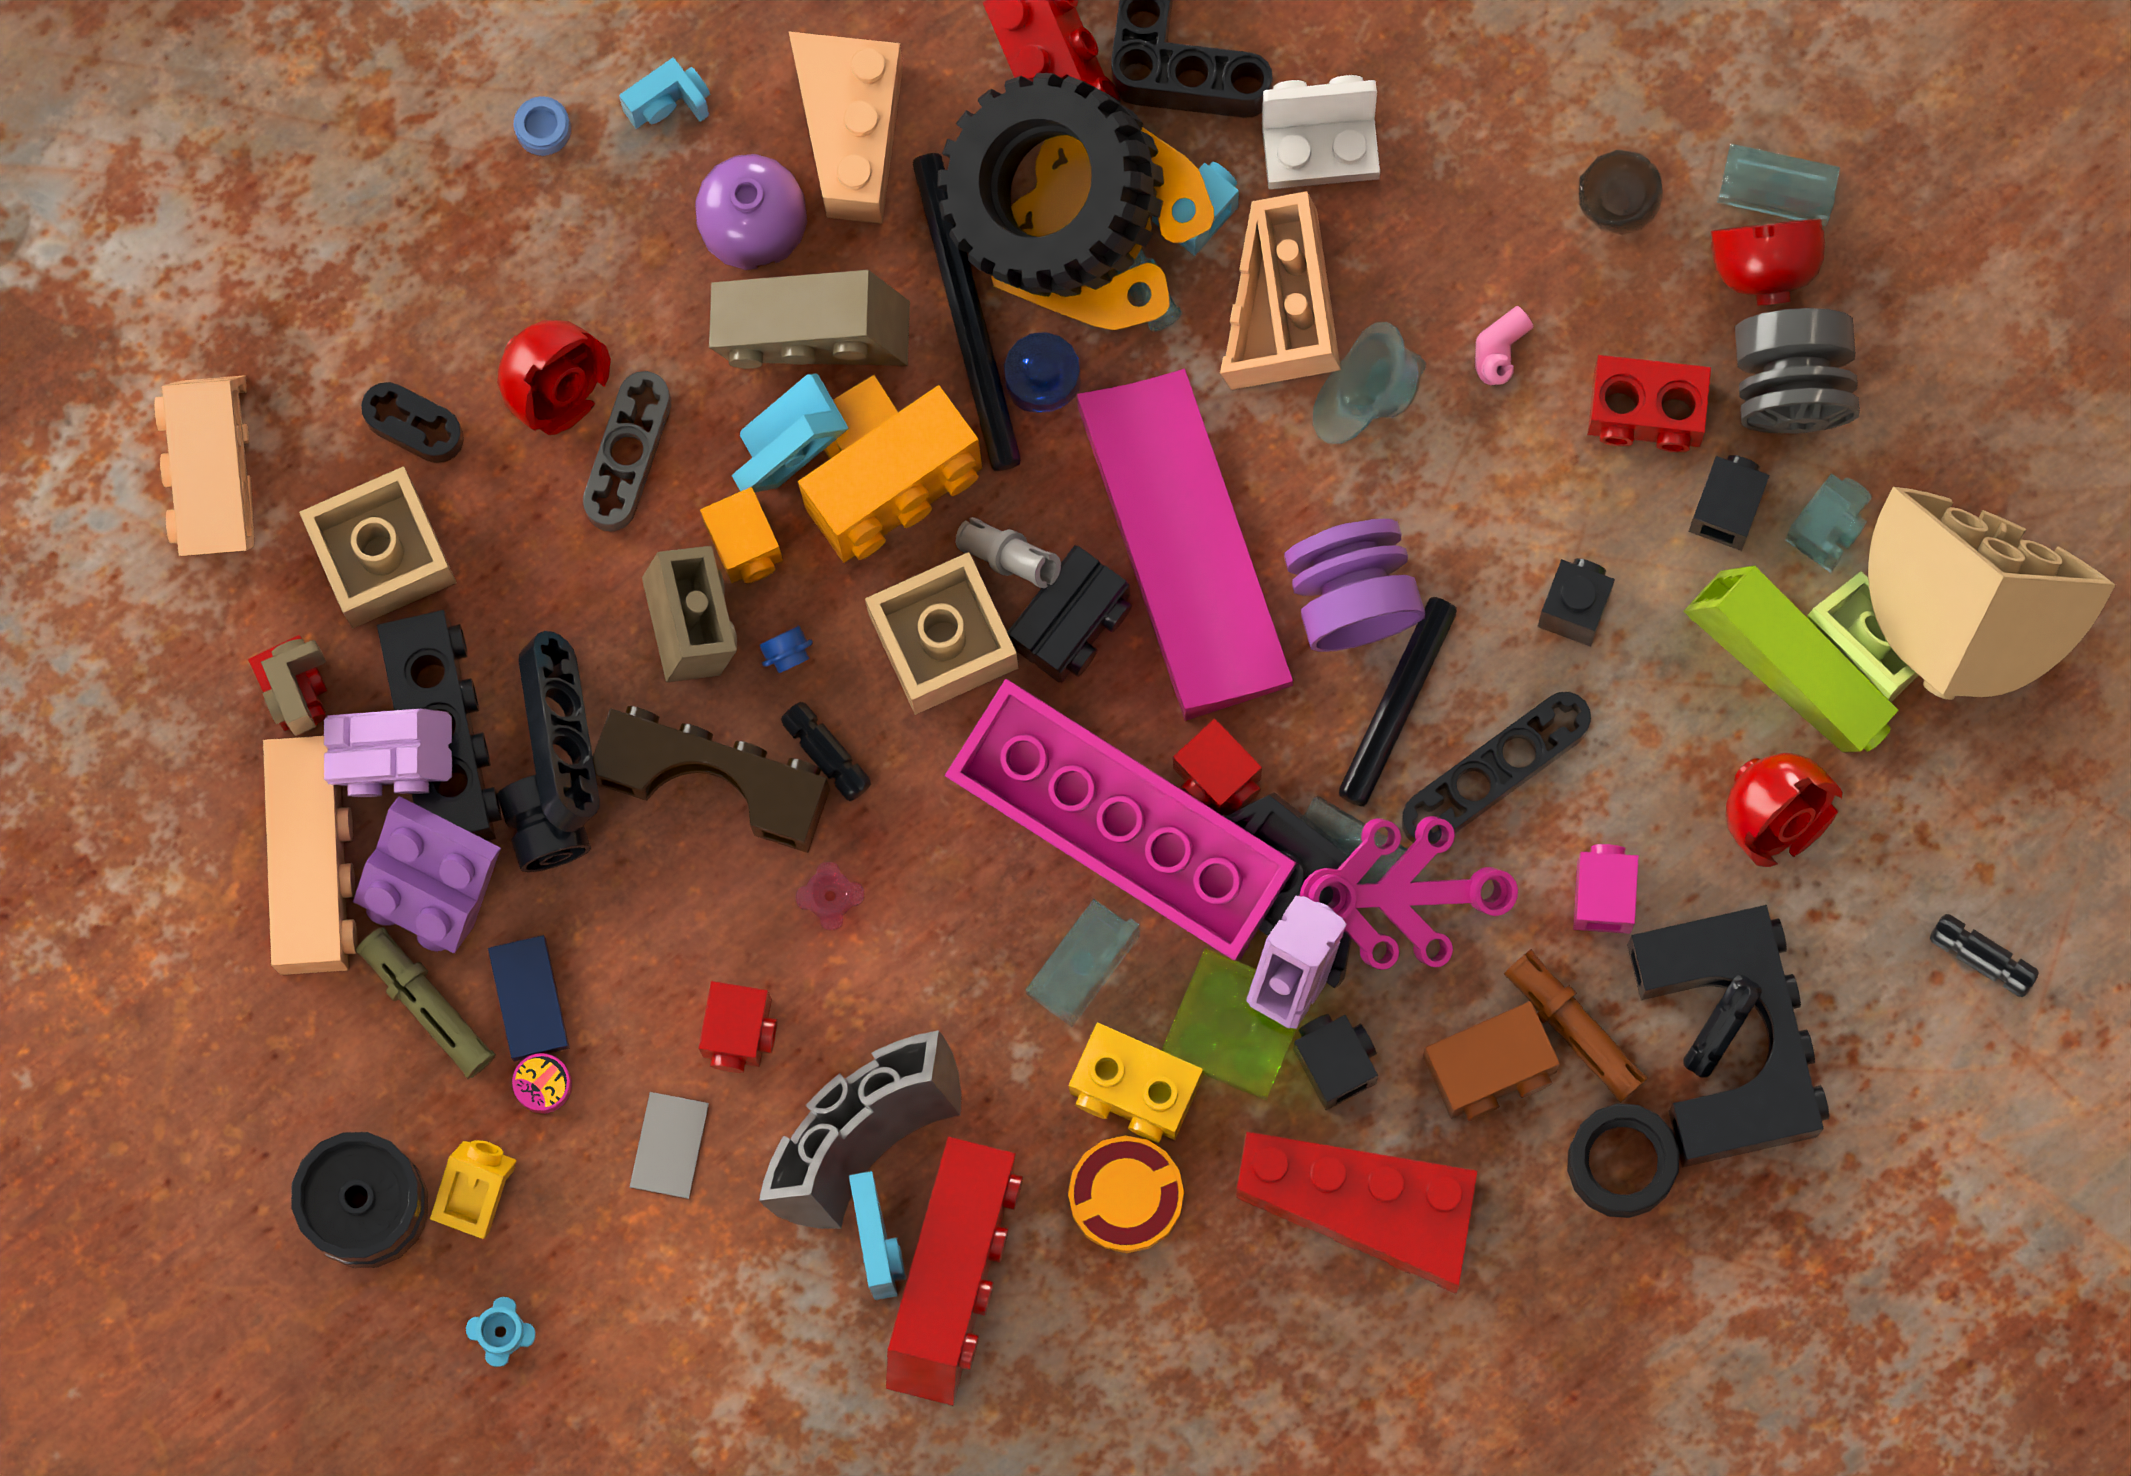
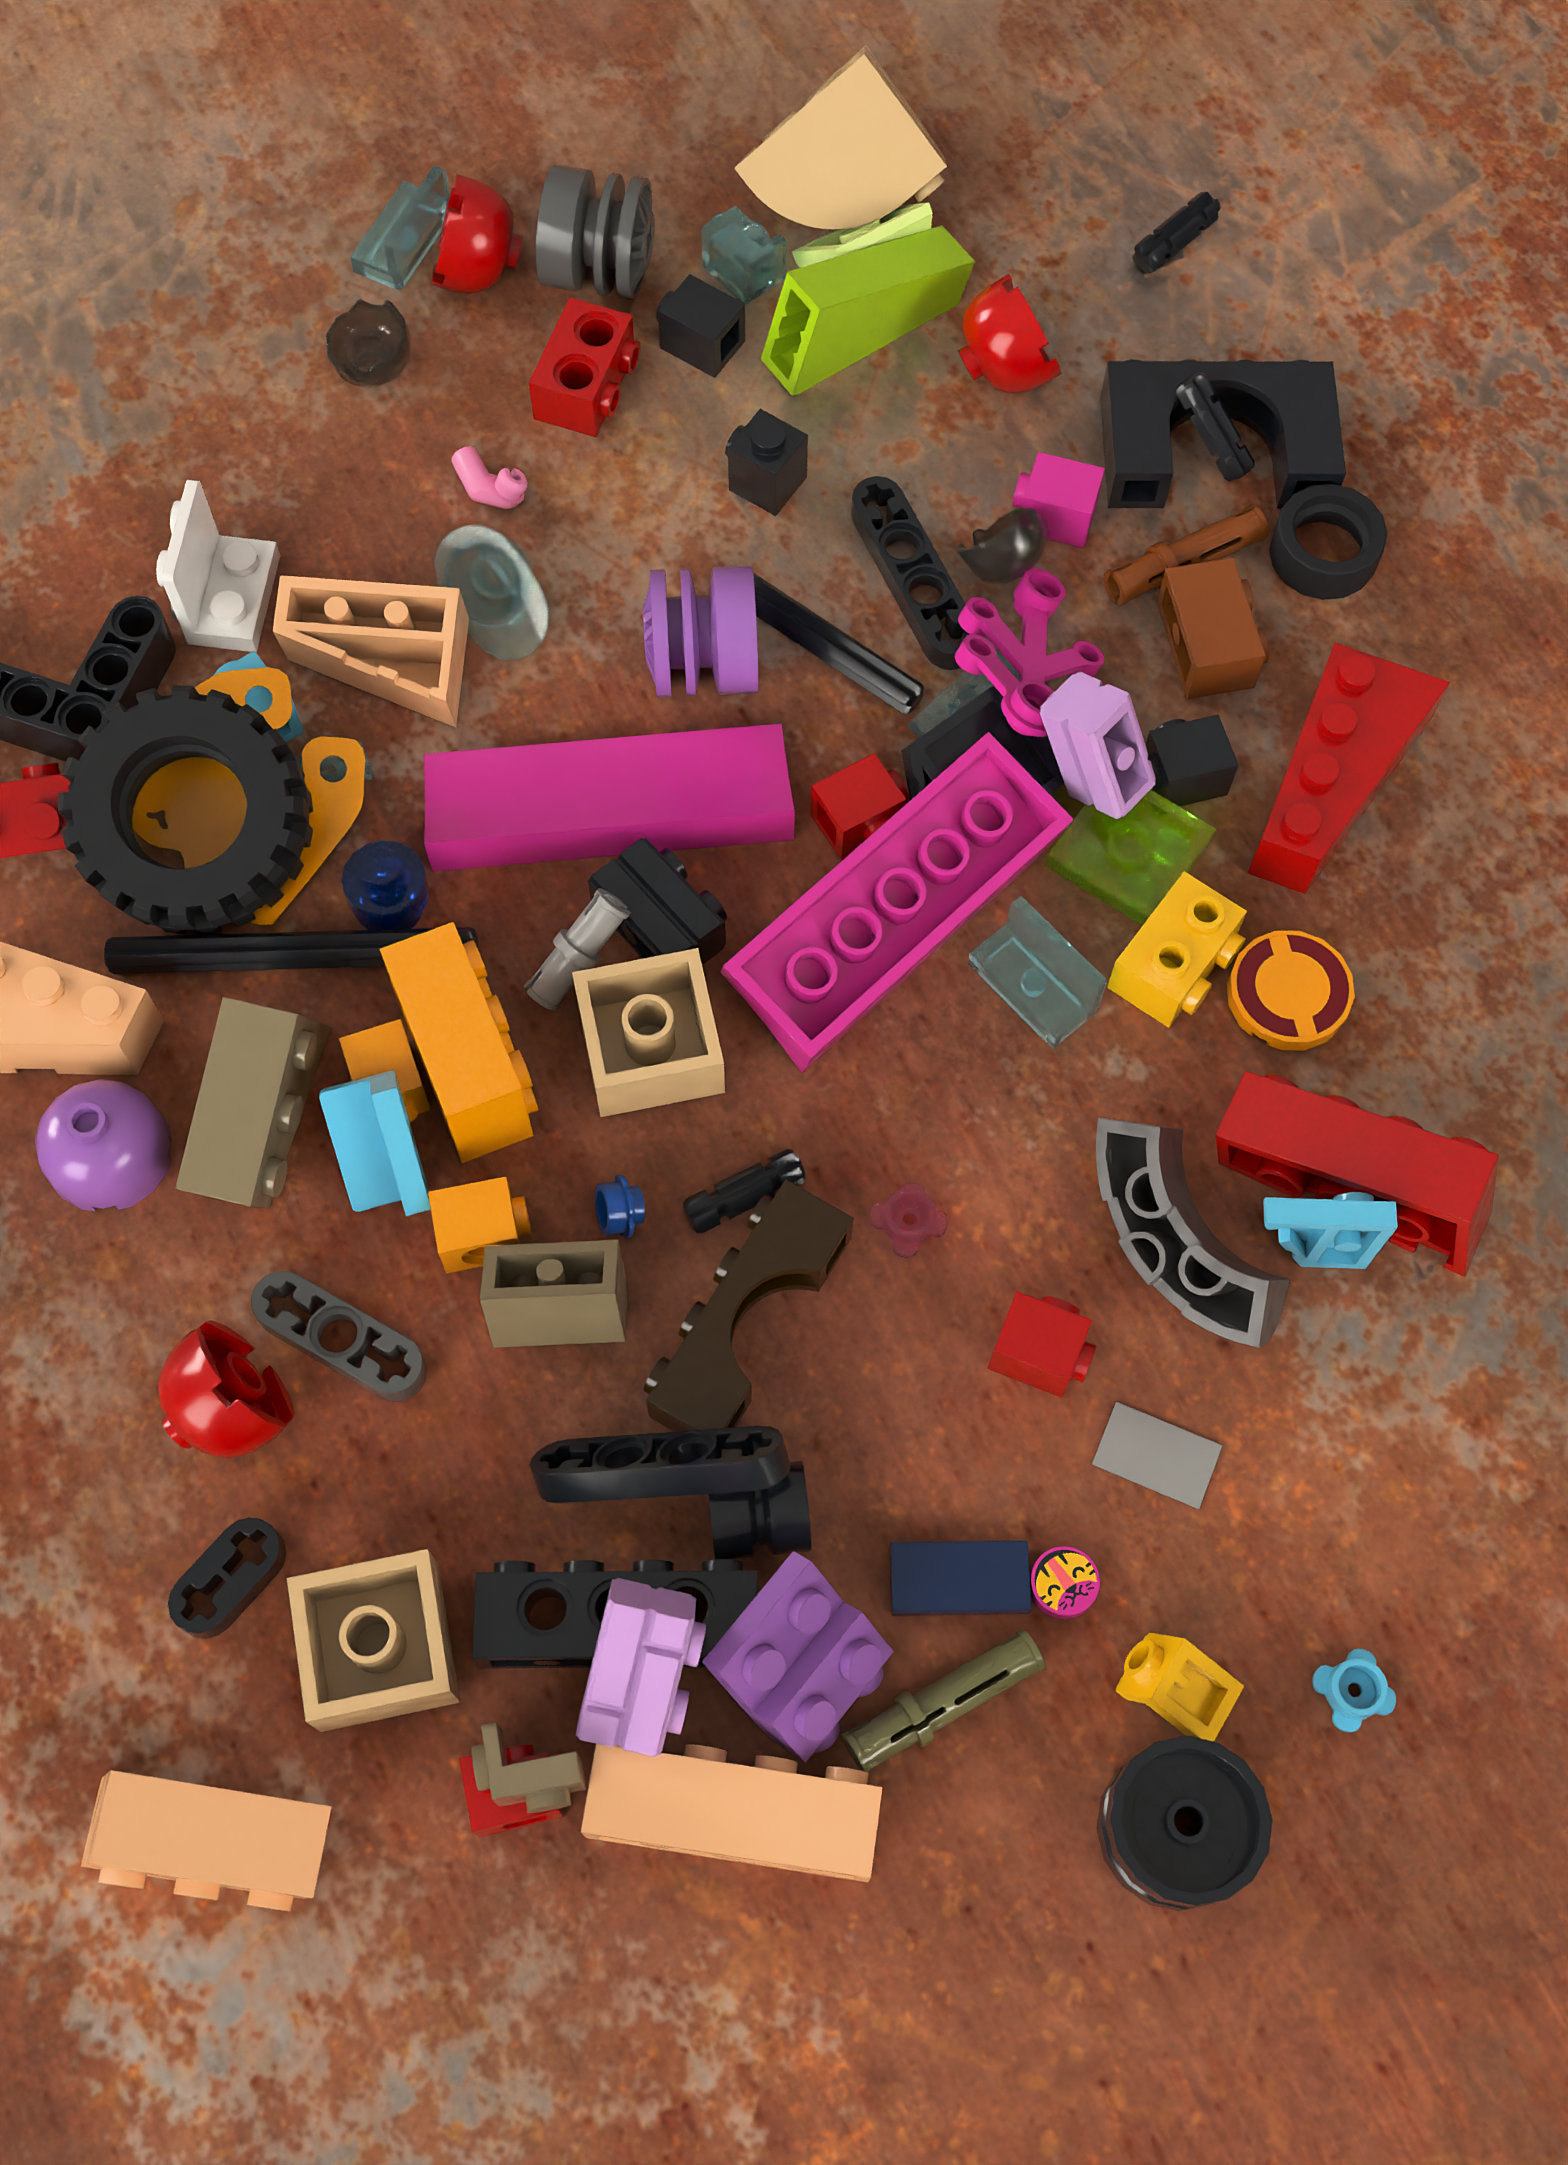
camera: 85 degrees left, 10 degrees down
none -> clear smoke hair [956,508,1049,584]

